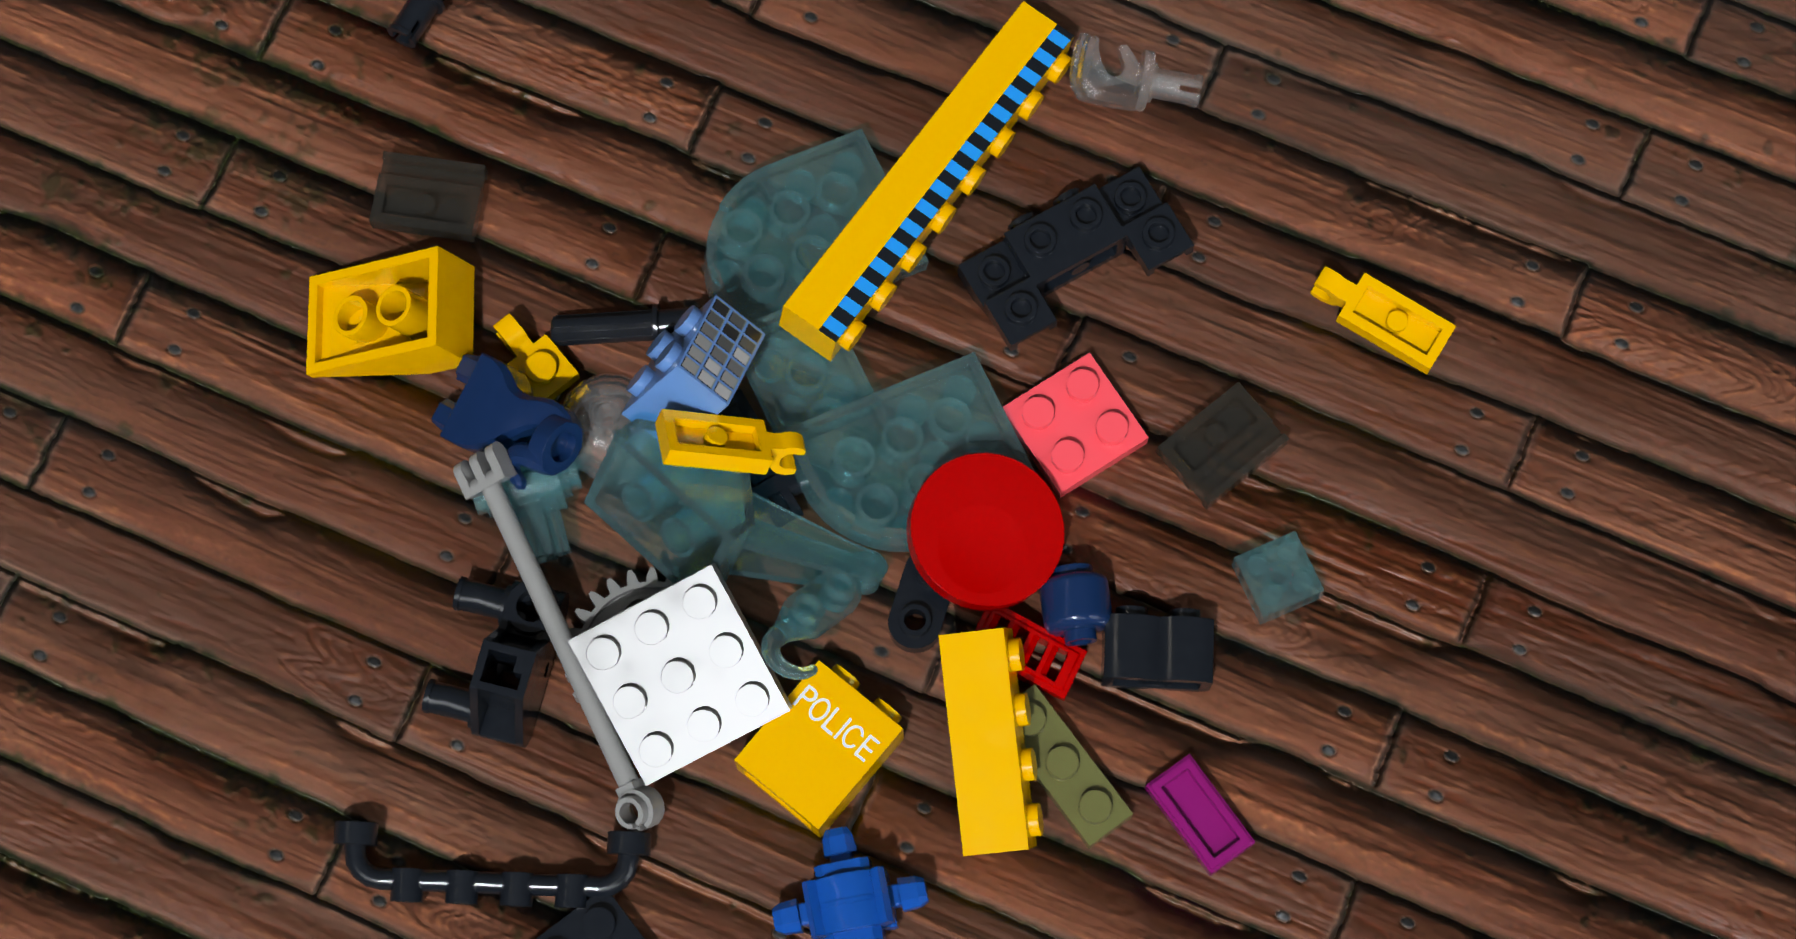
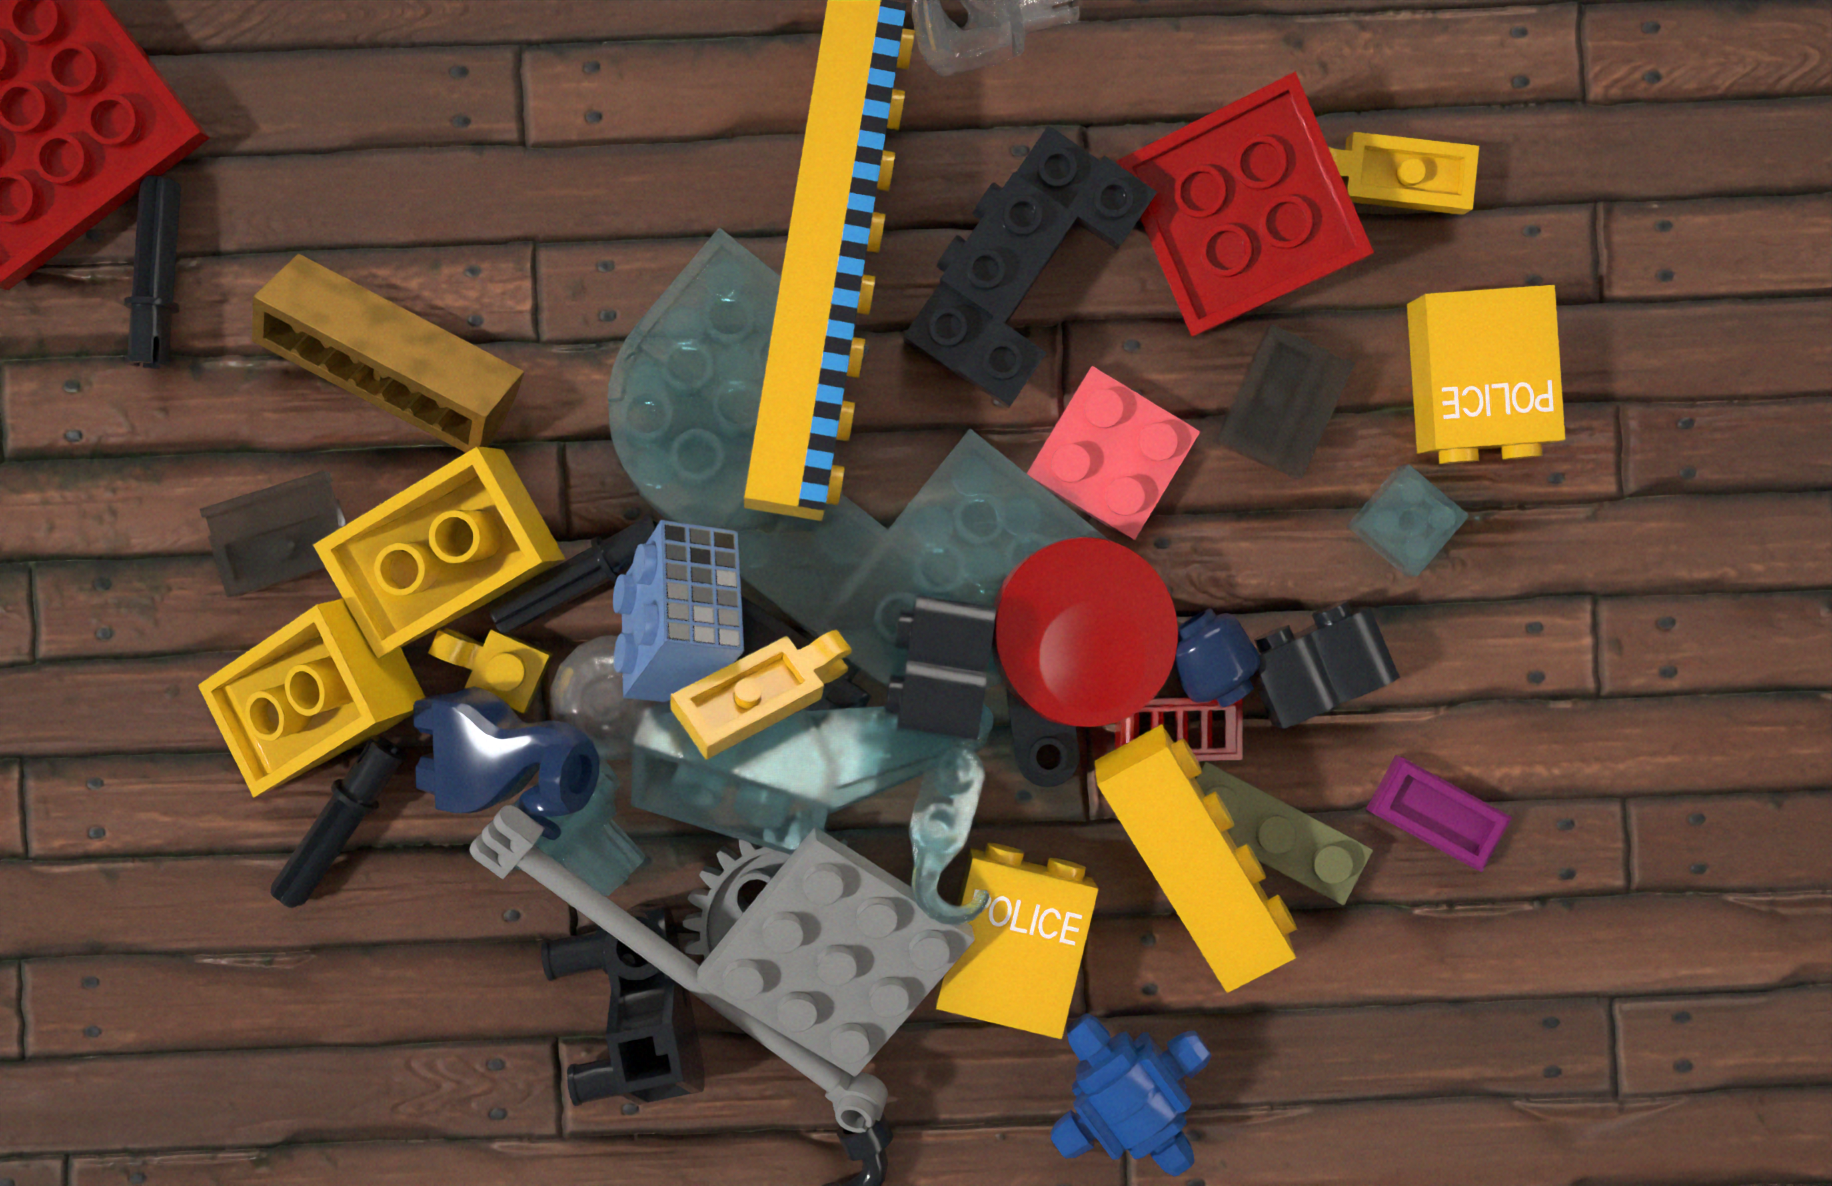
camera: 30 degrees left, 15 degrees up
none -> pearl gold brick [252,253,524,453]
none -> black axle [270,735,407,908]
none -> yellow slope [313,447,565,658]
none -> black brick [884,595,996,742]
none -> red plate [1116,71,1375,337]
none -> yellow brick [1407,285,1565,464]

